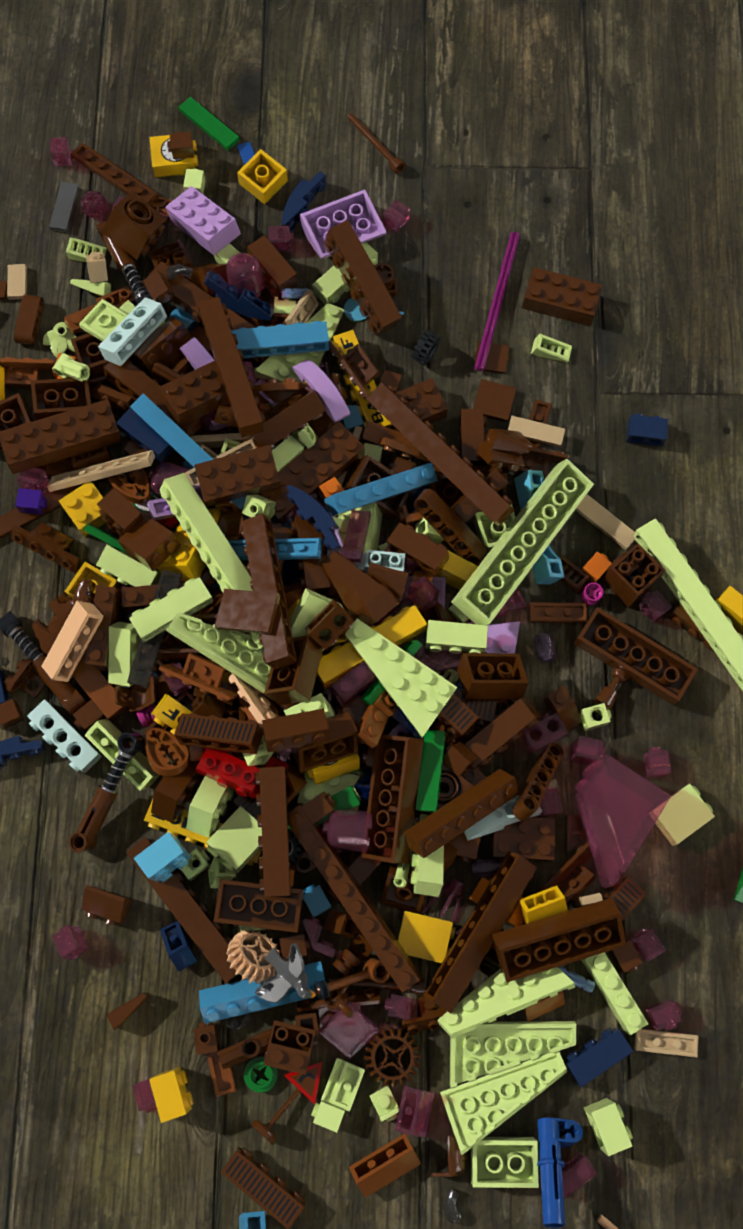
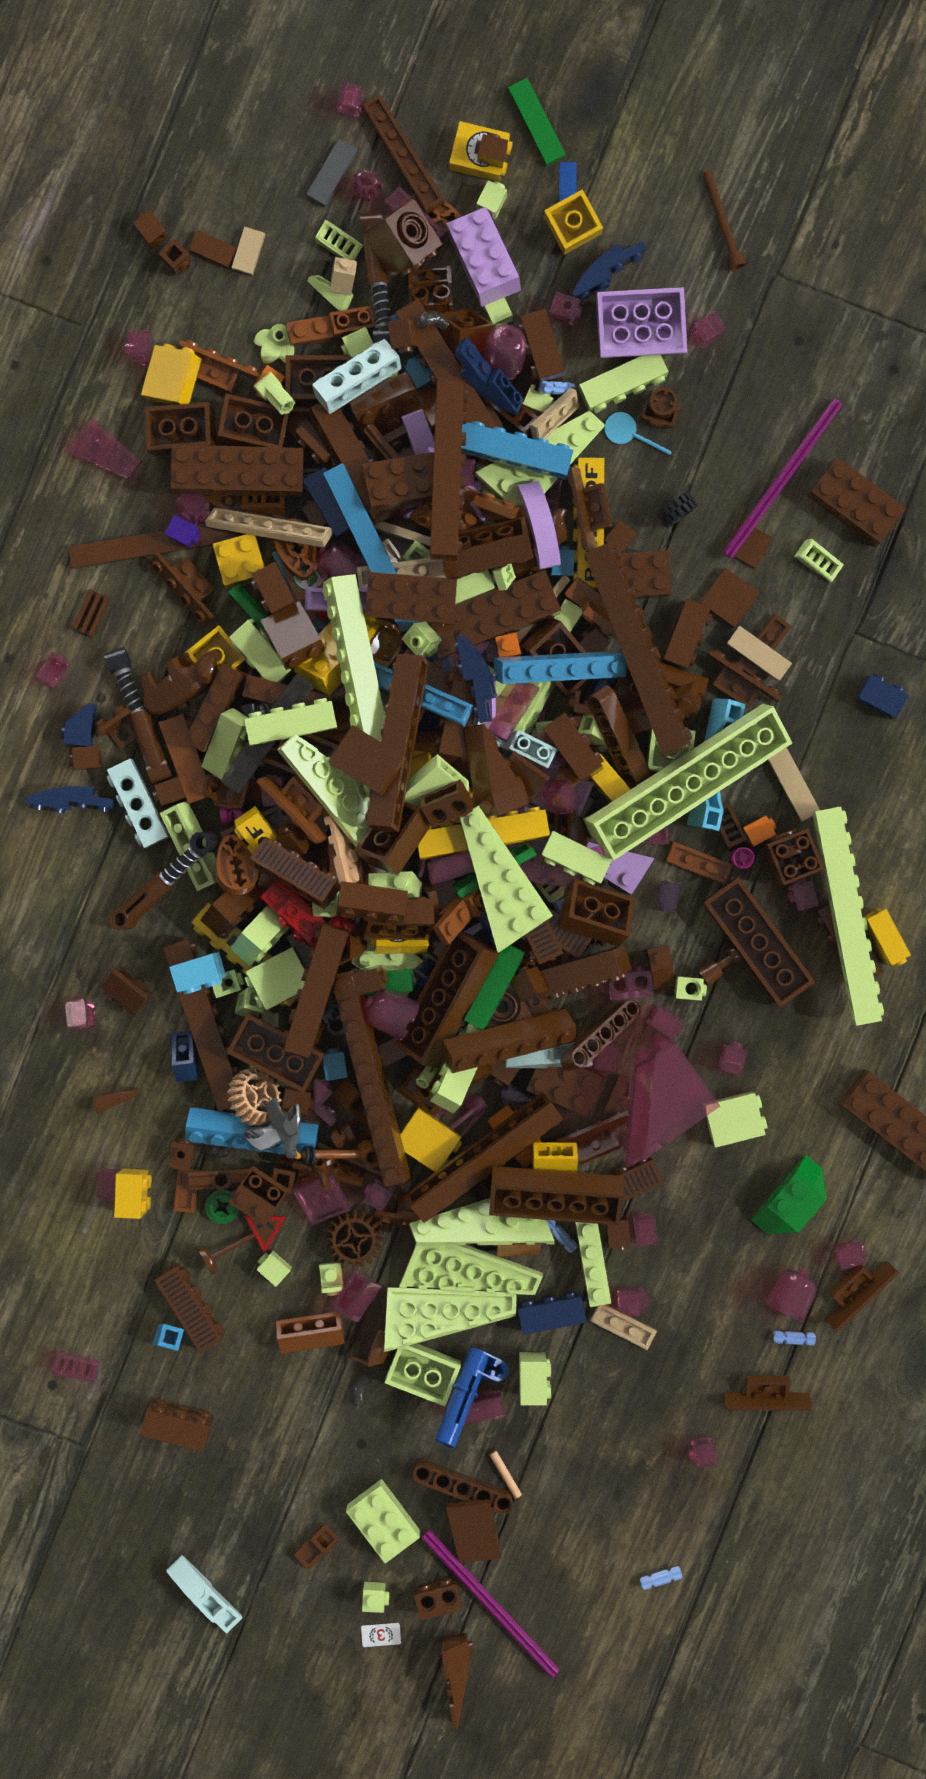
camera: 25 degrees right, 15 degrees up
reddish brown beam [14,295,44,345] -> none
light nougat brick [42,601,104,682] -> none
yellowish green tile [79,299,128,342] -> none
yellowish green plate [321,1057,365,1112] -> none
reddish brown brick [324,220,402,337] -> none
reddish brown piece [478,428,533,472] -> none
tan tile [574,893,603,907] -> none

